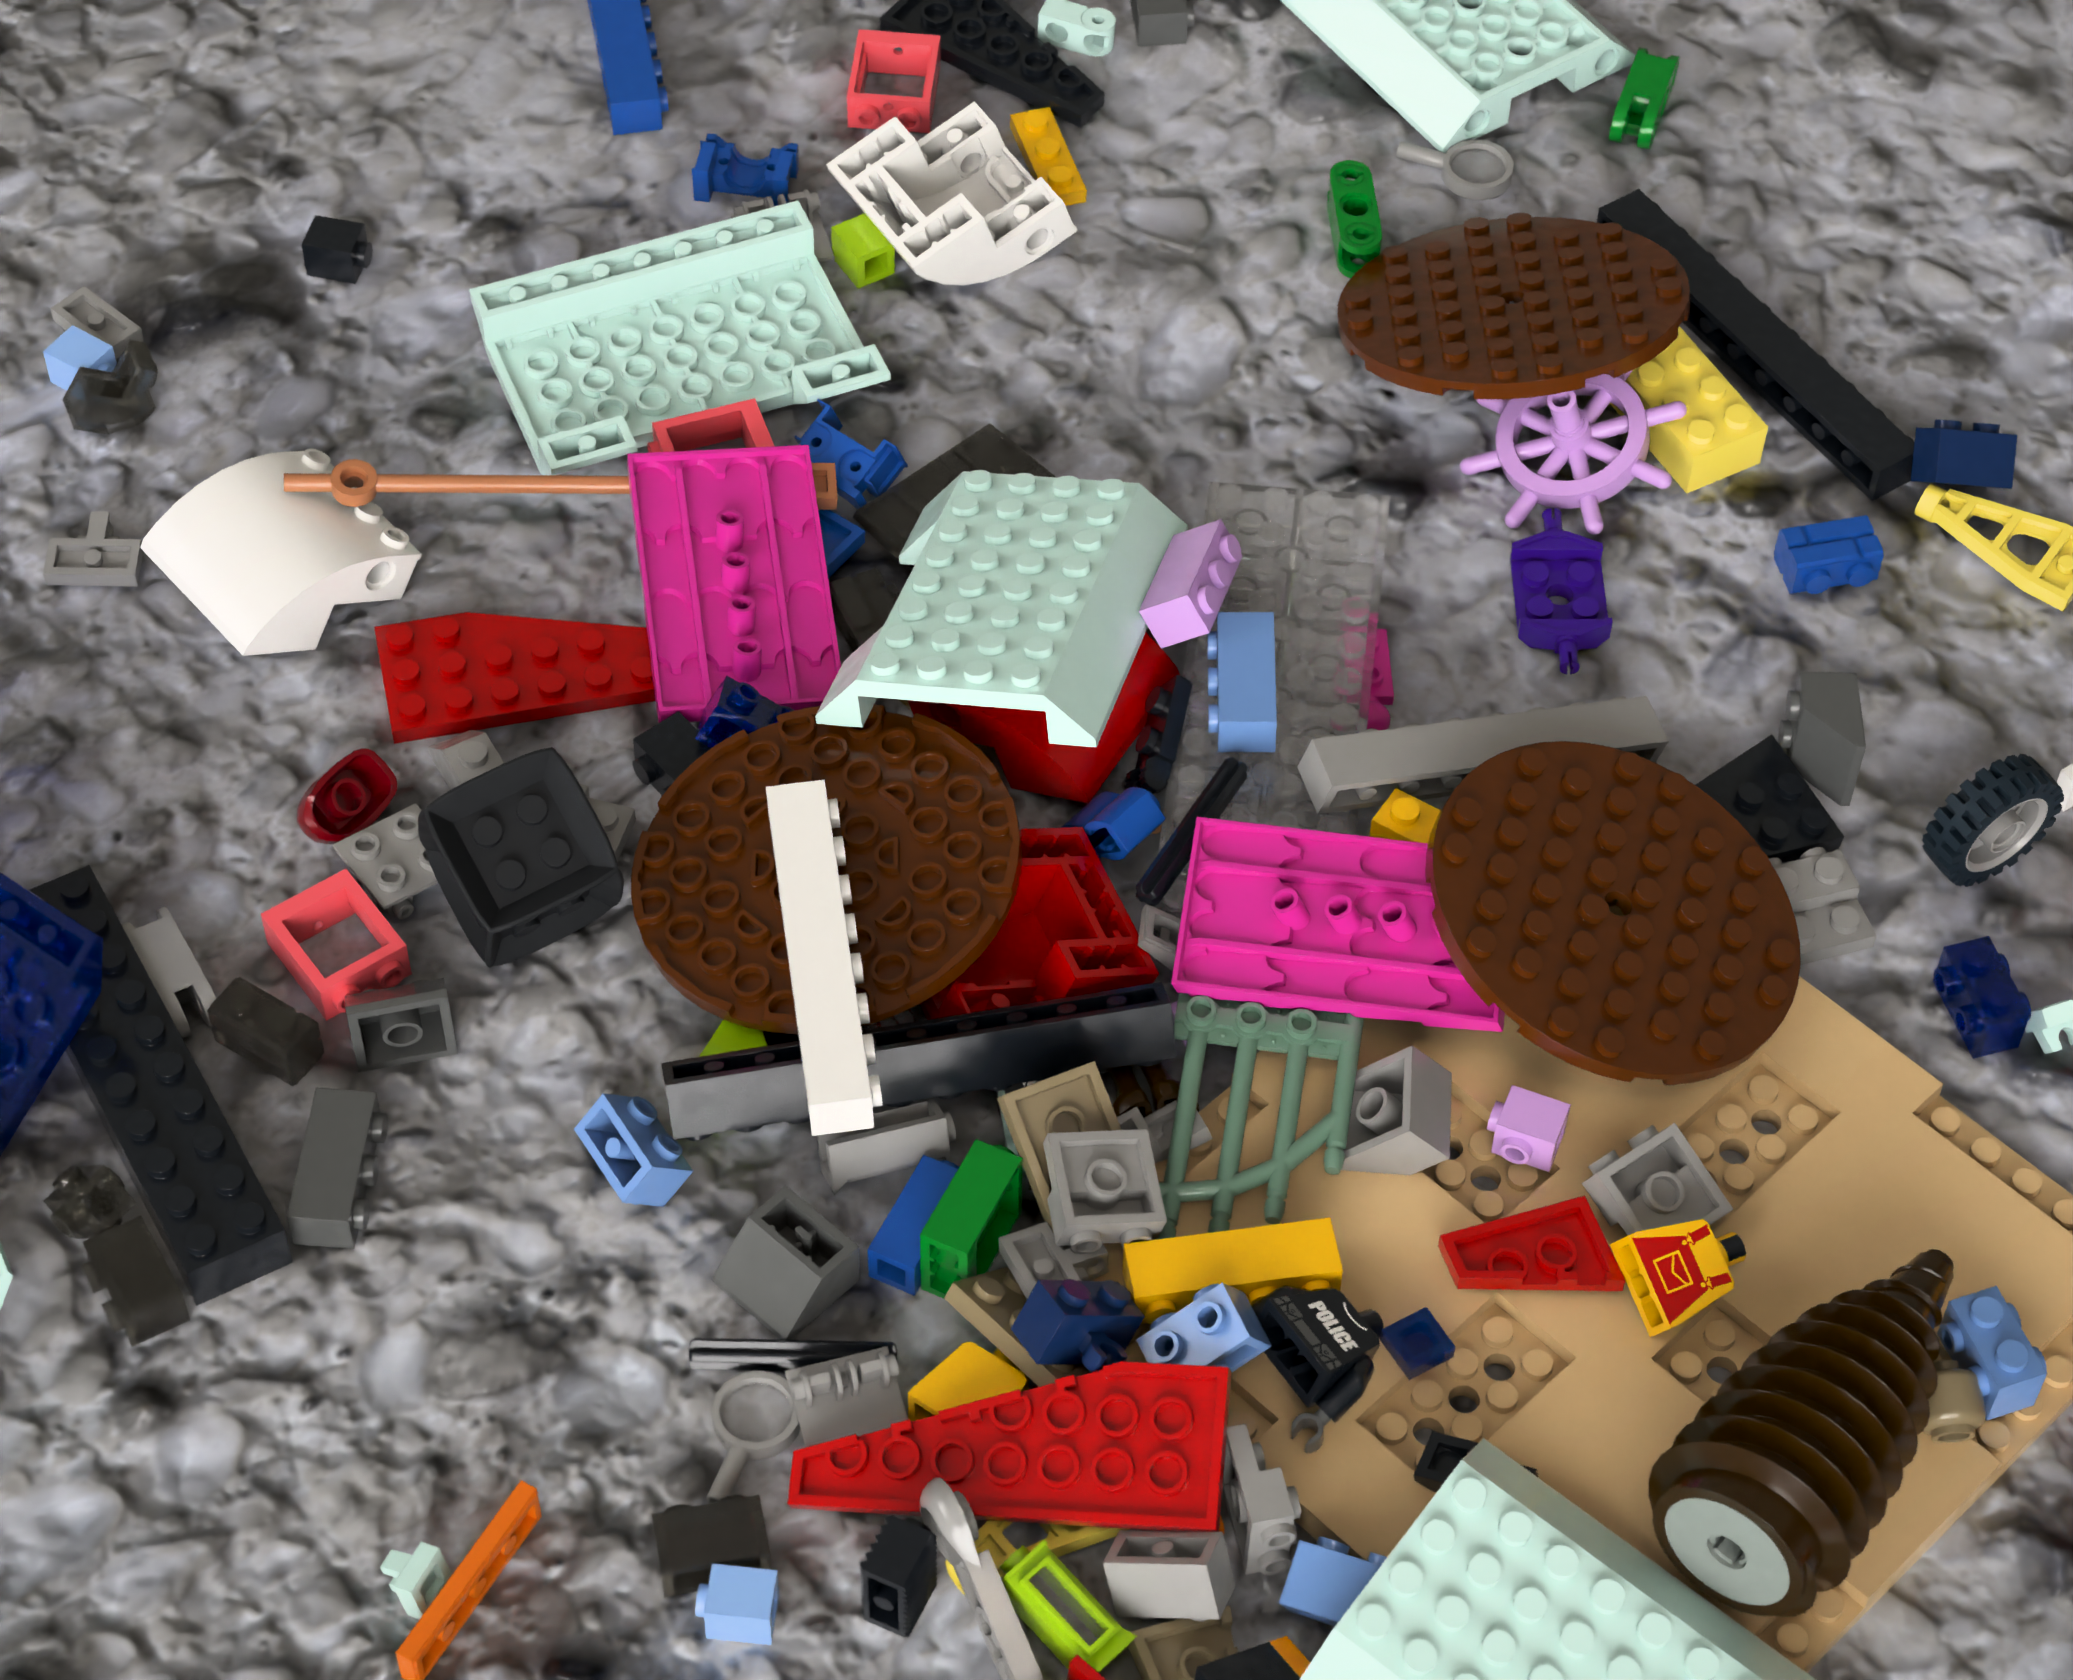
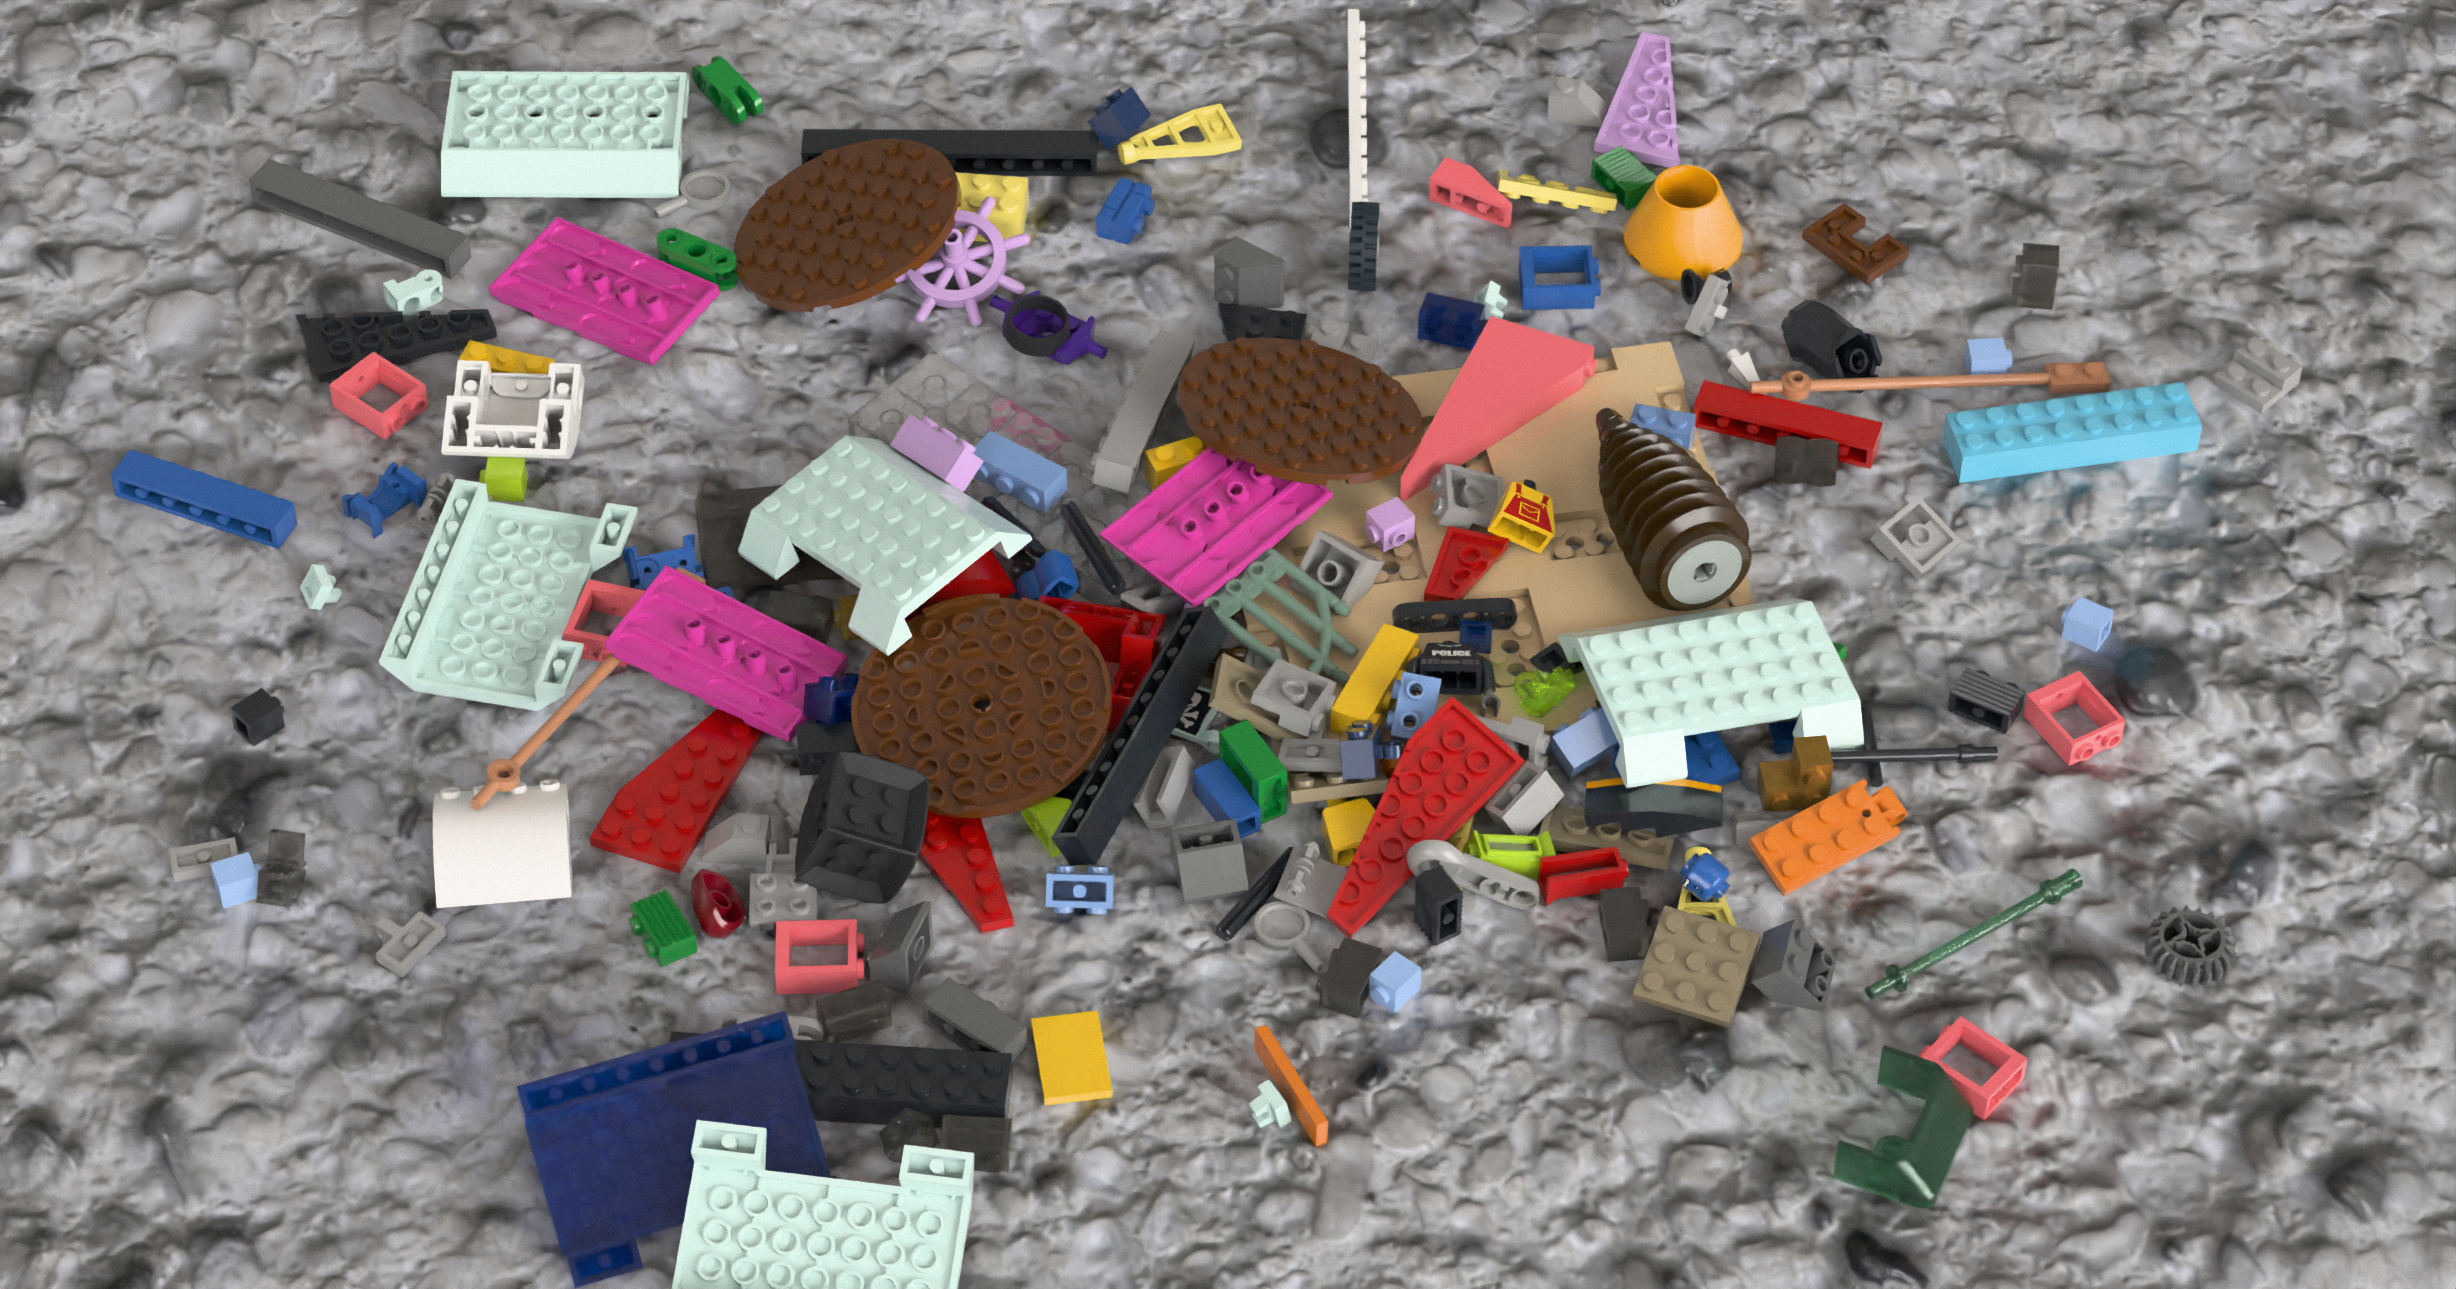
camera: 55 degrees left, 5 degrees down
white brick [766,779,882,1136] -> none
none -> light aqua tile [300,564,342,610]
none -> dark pink piece [488,217,721,366]
none -> green brick [628,889,697,967]
none -> red wing [918,811,1014,933]
none -> black tyre [1004,295,1071,357]
none -> yellow tile [1031,1010,1112,1105]
none -> black beam [1392,598,1518,633]
none -> coral slope [1400,316,1597,501]
none -> clear neon green piece [1514,667,1578,719]

